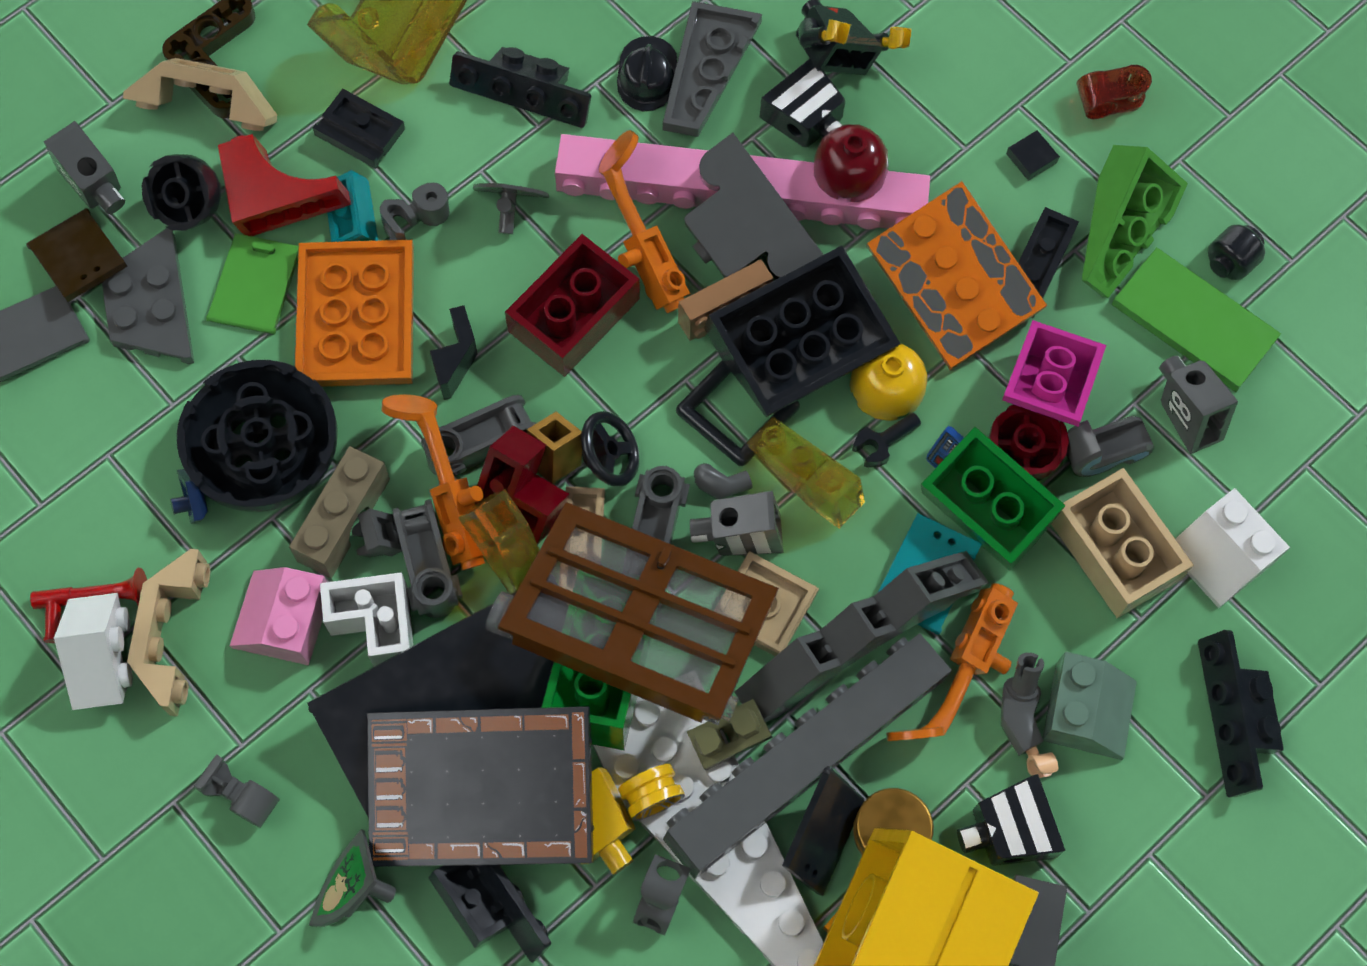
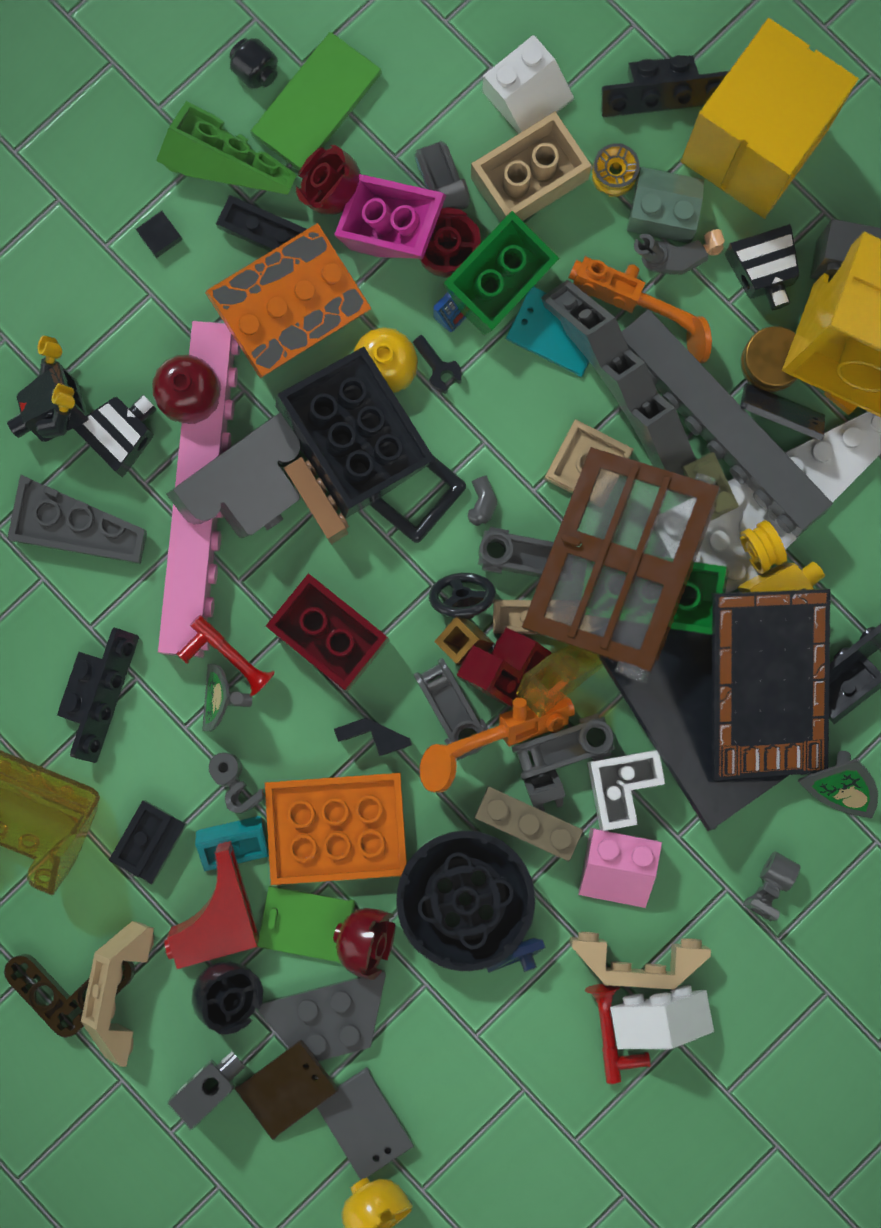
camera: 85 degrees left, 15 degrees up
orange piece [599,130,690,313] -> none
black piece [617,36,677,111] -> none
dark grey leg [633,854,691,936] -> none
dark grey torso [690,491,784,556] -> none
clear yellow slope [747,417,865,529] -> none
clear red piece [1076,65,1152,119] -> none
dark grey torso [1159,356,1238,454] -> none
none -> red piece [176,615,275,697]
none -> dark red cylinder [296,145,361,214]
none -> dark red cylinder [333,908,396,980]
none -> yellow wheel [592,143,640,197]
none -> yellow piece [681,17,859,219]

